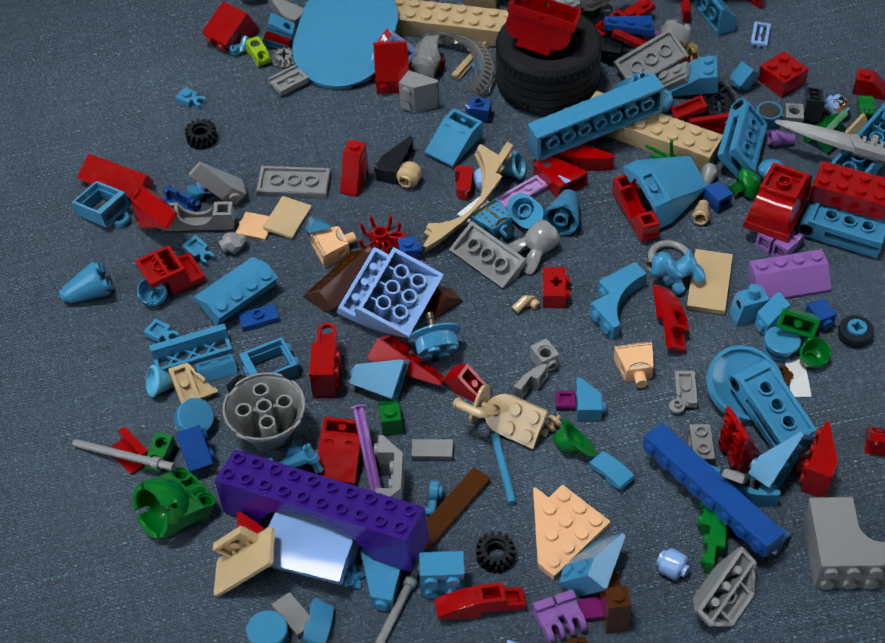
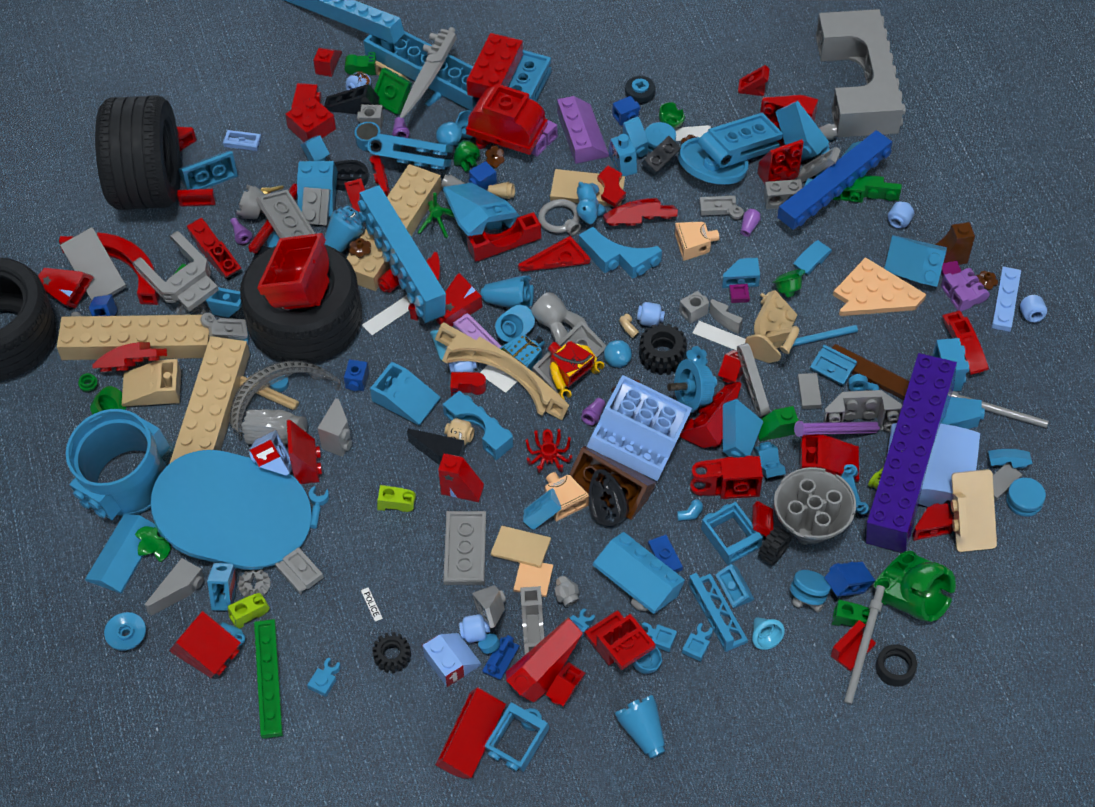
camera: 95 degrees left, 5 degrees up
tan wing [168,363,218,404] -> none
blue brick [398,236,422,260] -> none
black tyre [476,531,515,573] -> none
red brick [543,267,570,308] -> none
blue wing [603,15,654,37] -> none
light grey wedge [693,546,756,627] -> none
green slope [776,308,820,338] -> none
none -> green plate [254,619,283,739]
none -> red slope [291,83,321,110]
none -> dark azure piece [309,486,329,529]
none -> white sticker [361,588,383,621]
none -> lime leg [377,485,416,512]
none -> light blue slope [422,633,481,687]
none -> dark azure arch [443,390,513,460]
none -> reddish brown plant [485,145,504,168]
none -> red wing [518,236,590,272]
none -> red slope [546,662,586,706]
none -> torso [548,341,604,400]
none -> black piece [589,469,629,526]
none -> red tile [597,166,626,207]
none -> dark azure hair [604,340,632,368]
none -> light blue head [637,302,665,327]
none -> black tyre [639,323,687,375]
none -> black brick [641,136,681,176]
none -> dark azure plate [642,623,677,652]
none -> dark azure arm [677,499,703,521]
none -> dark azure plant [686,346,708,365]
none -> white sticker [693,321,746,351]
none -> light grey beam [737,343,770,417]
none -> medium lavender cone [740,209,761,237]
none -> dark azure slope [754,442,786,478]
none -> dark azure plate [810,344,857,386]
none -> light grey cone [819,123,838,140]
none -> black tyre [876,644,918,687]

